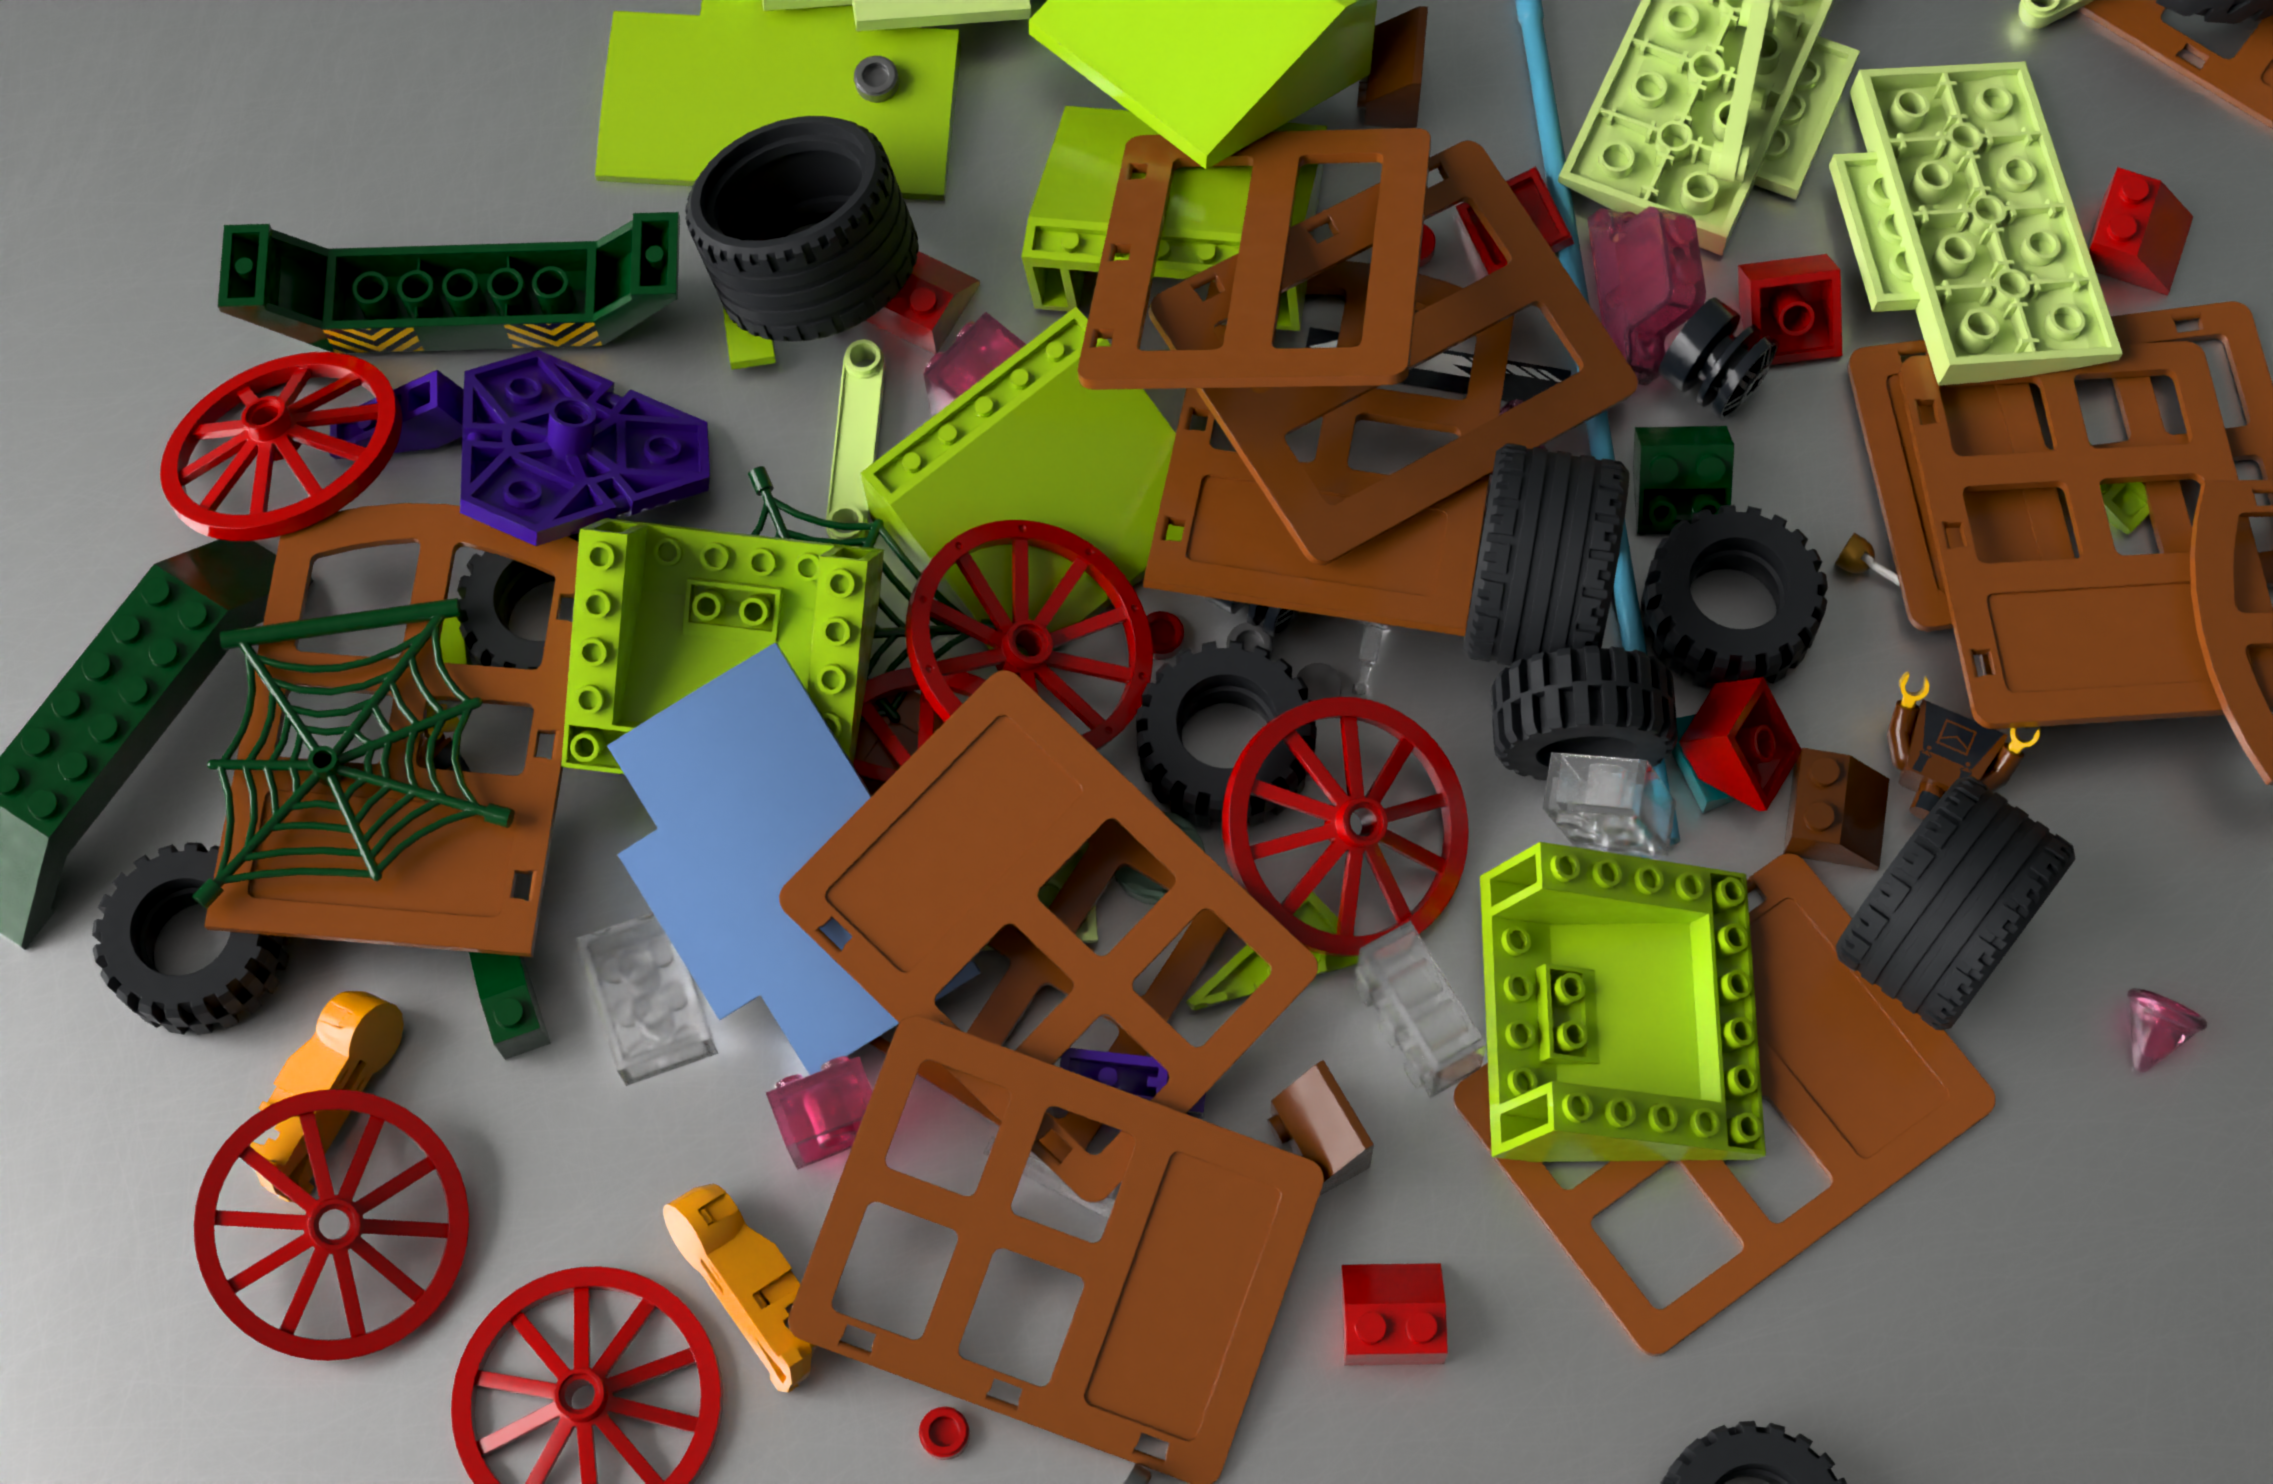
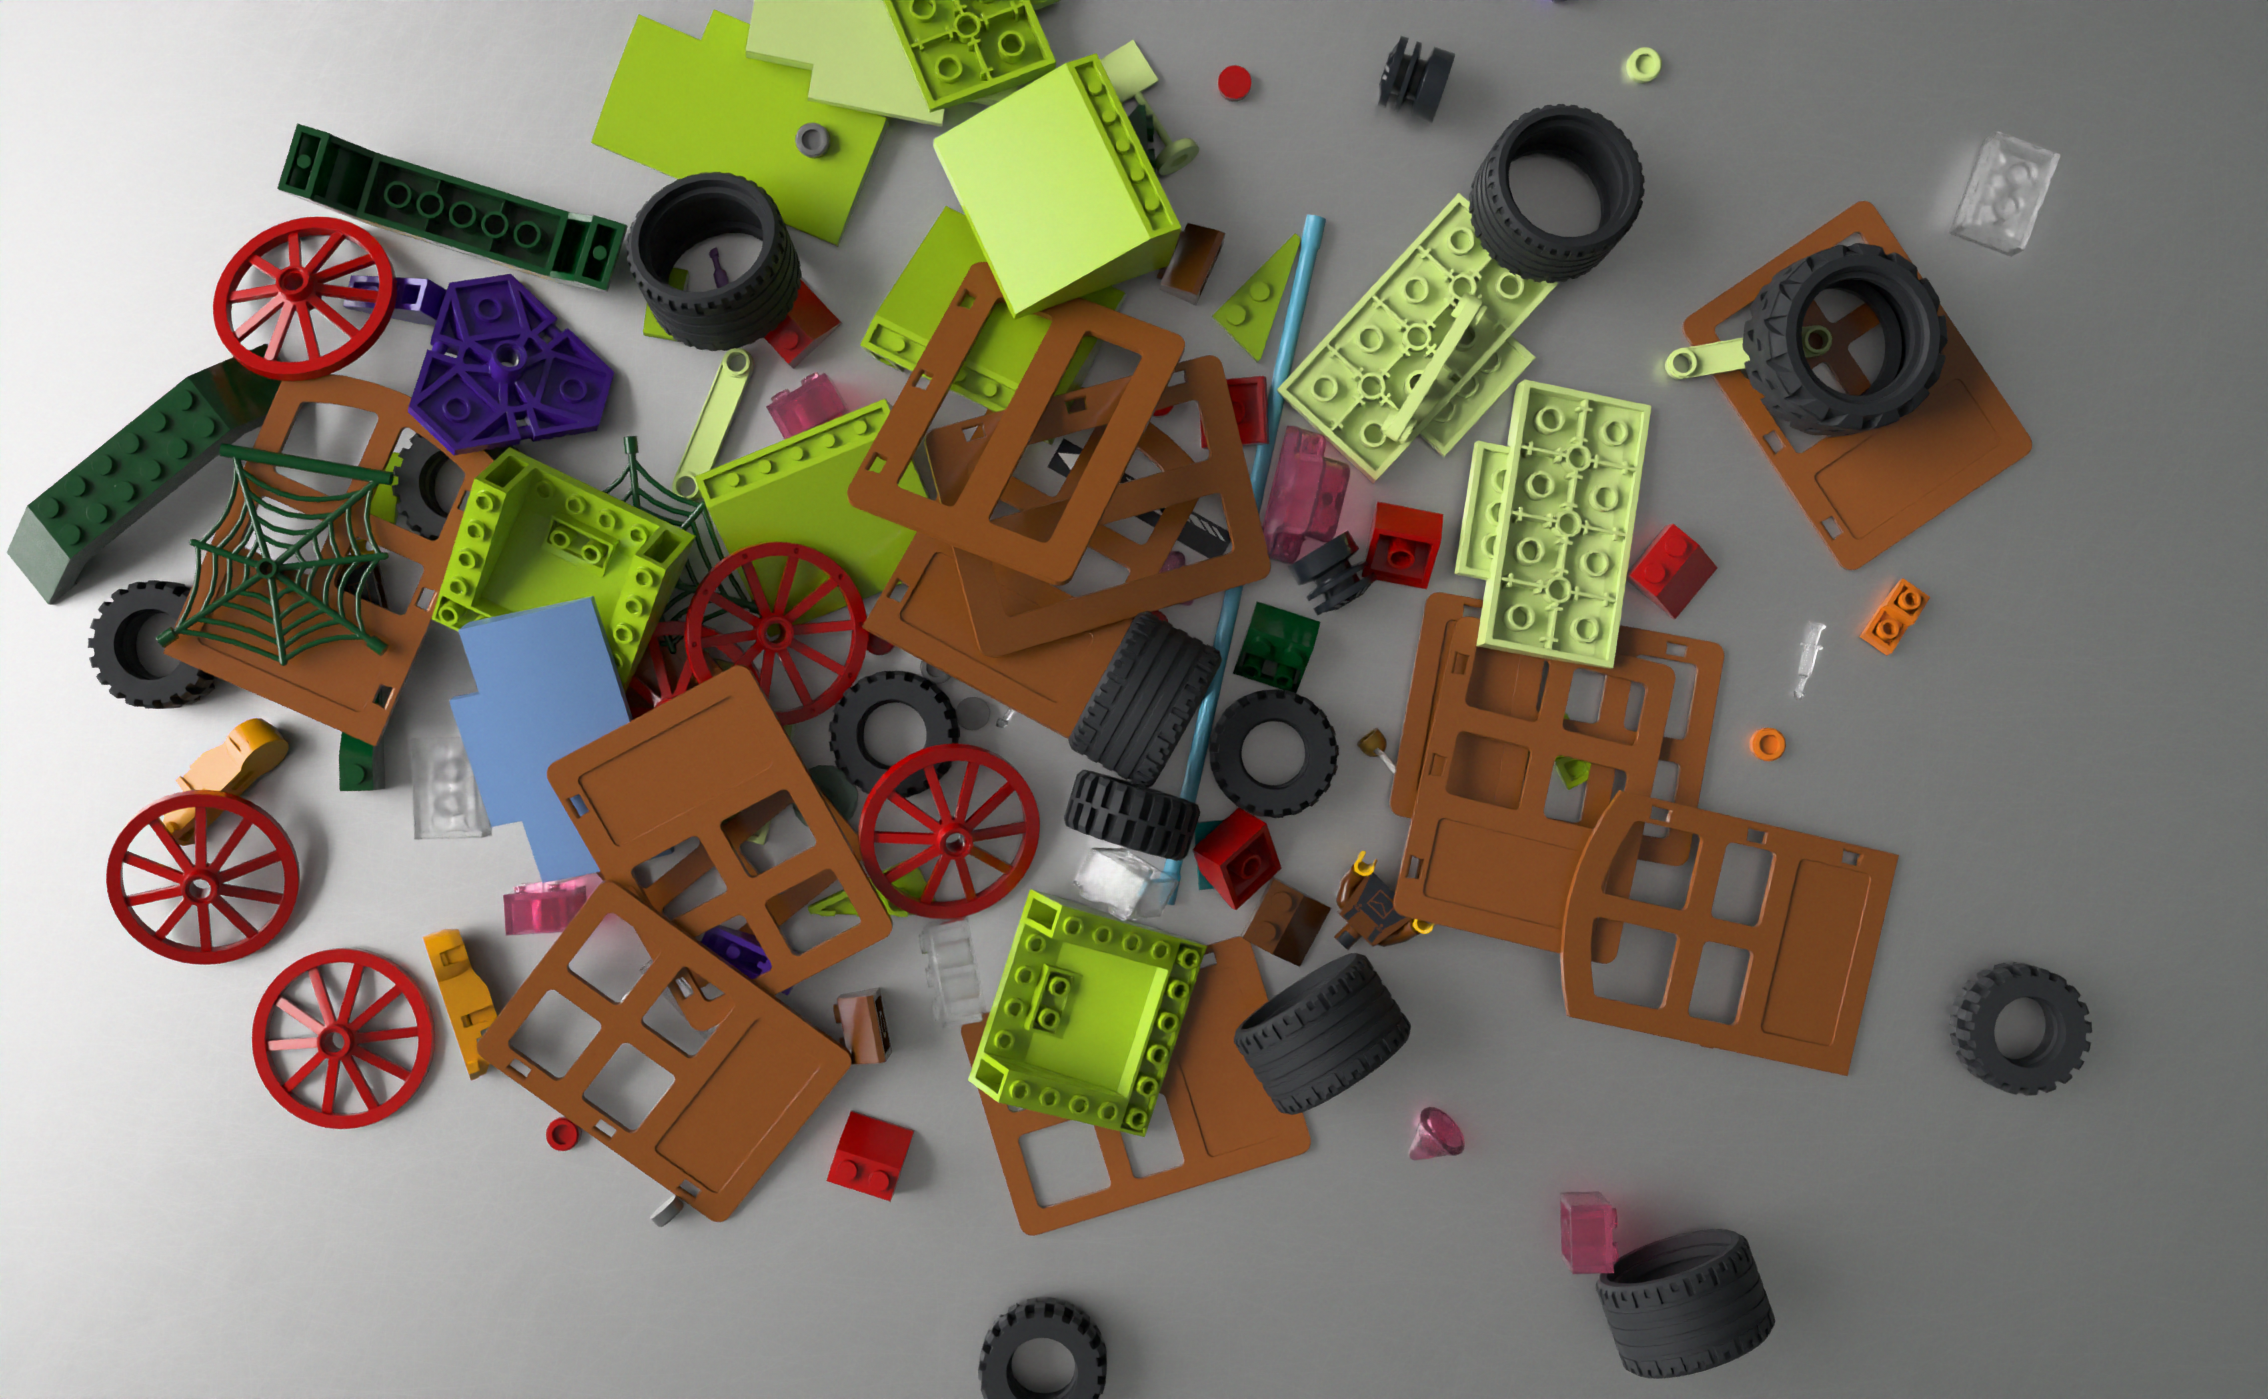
camera: 15 degrees right, 20 degrees up
none -> lime wing [1212,233,1301,363]

